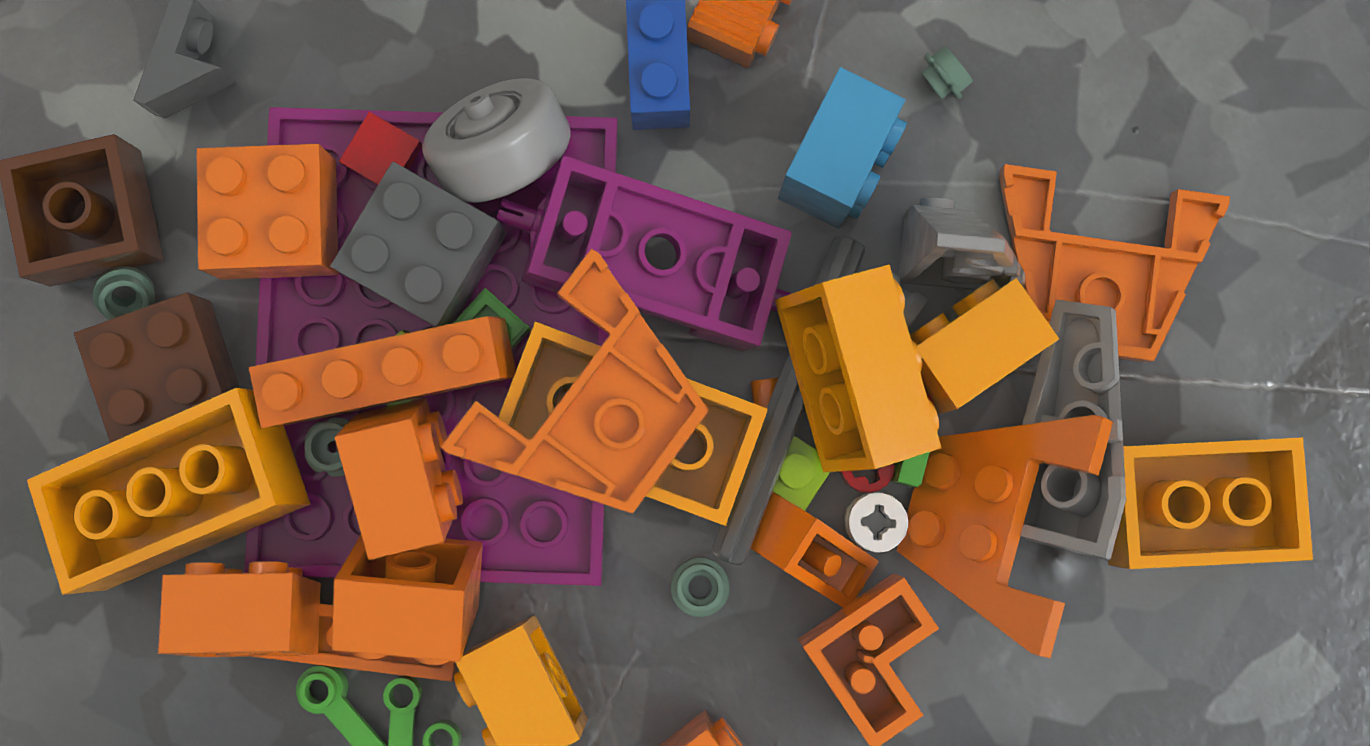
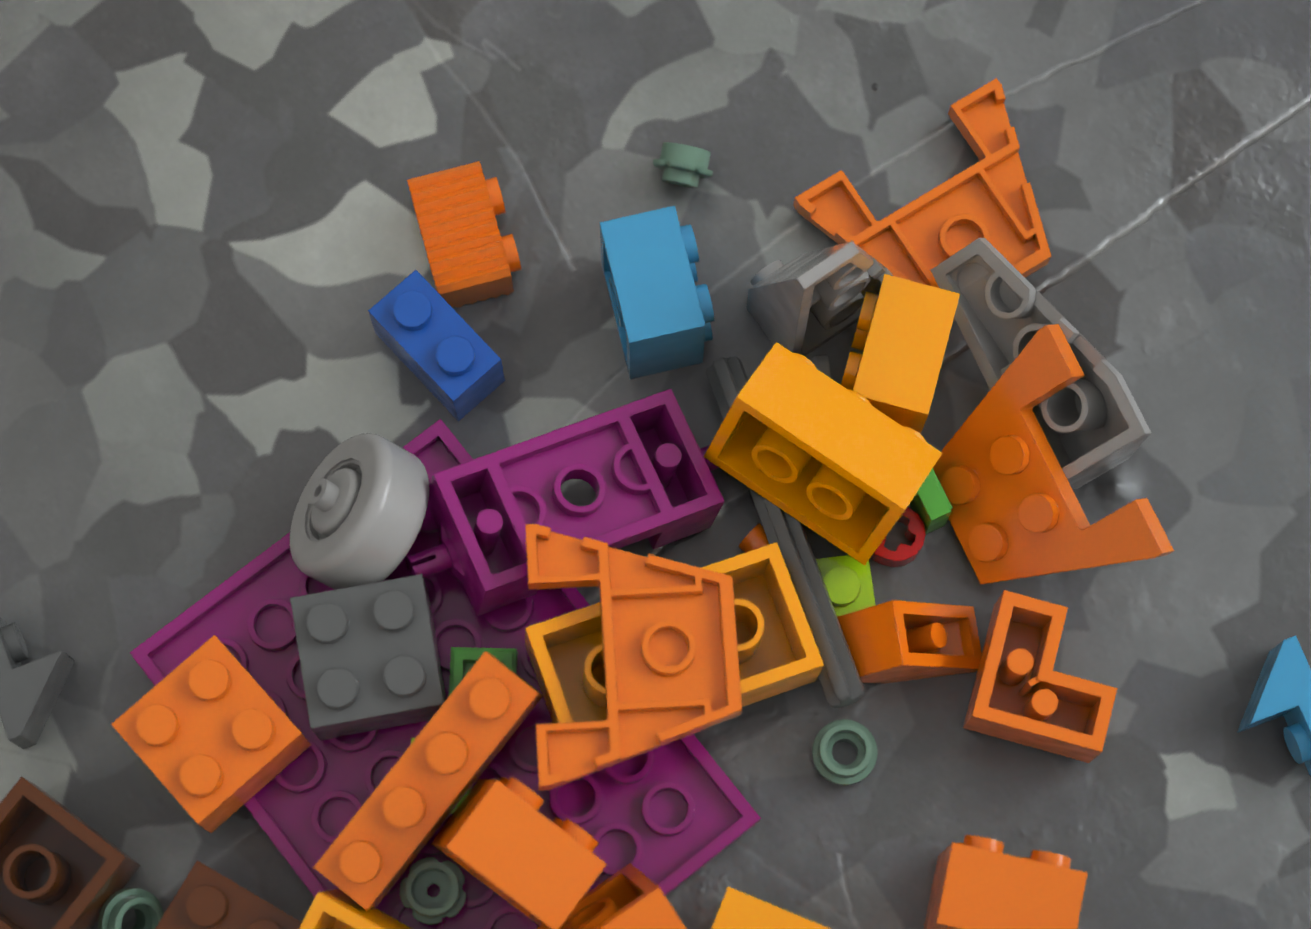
camera: 40 degrees left, 10 degrees down
red tile [339,111,423,186] -> none
white wheel [844,492,908,553] -> none
light orange brick [1108,437,1313,569] -> none

